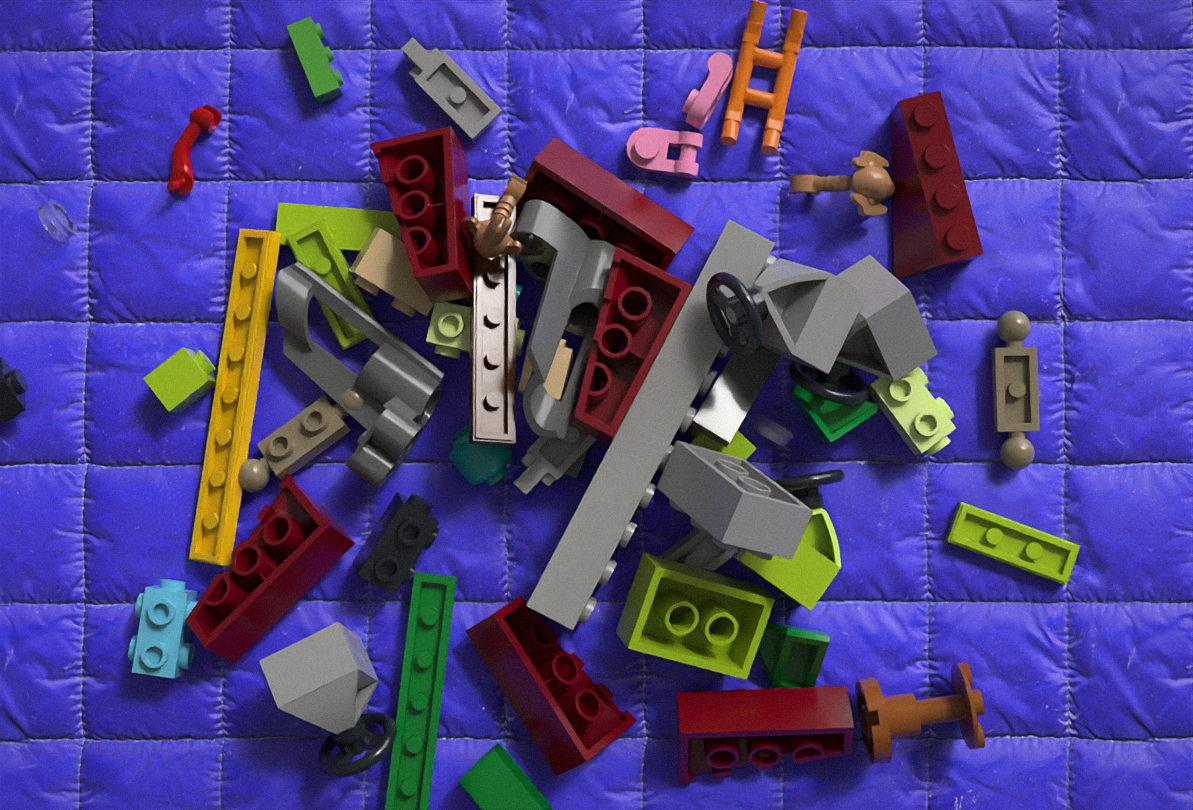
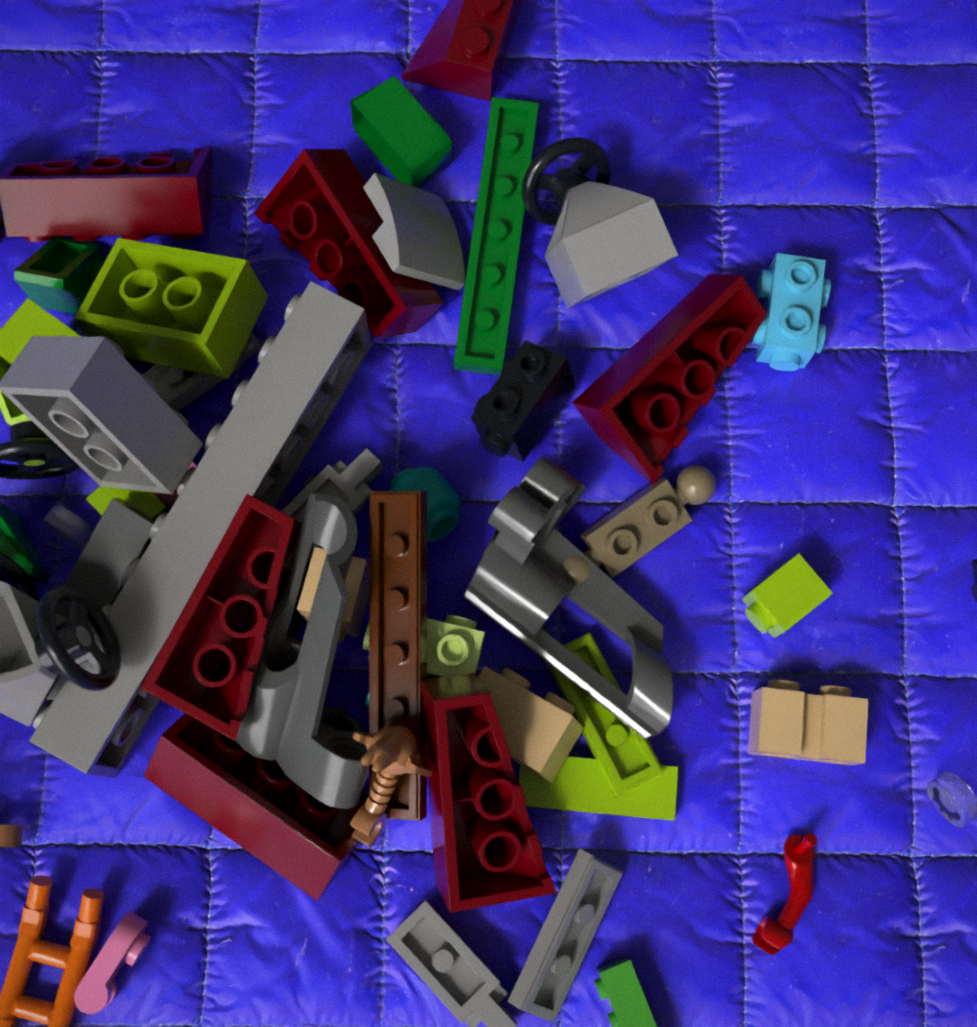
camera: 175 degrees right, 10 degrees down
yellow tile [189,229,282,566] -> none
bright pink plate [626,127,703,178] -> none
none -> light grey slope [363,173,465,290]
none -> light grey tile [507,849,623,1023]
none -> tan brick [748,680,868,766]

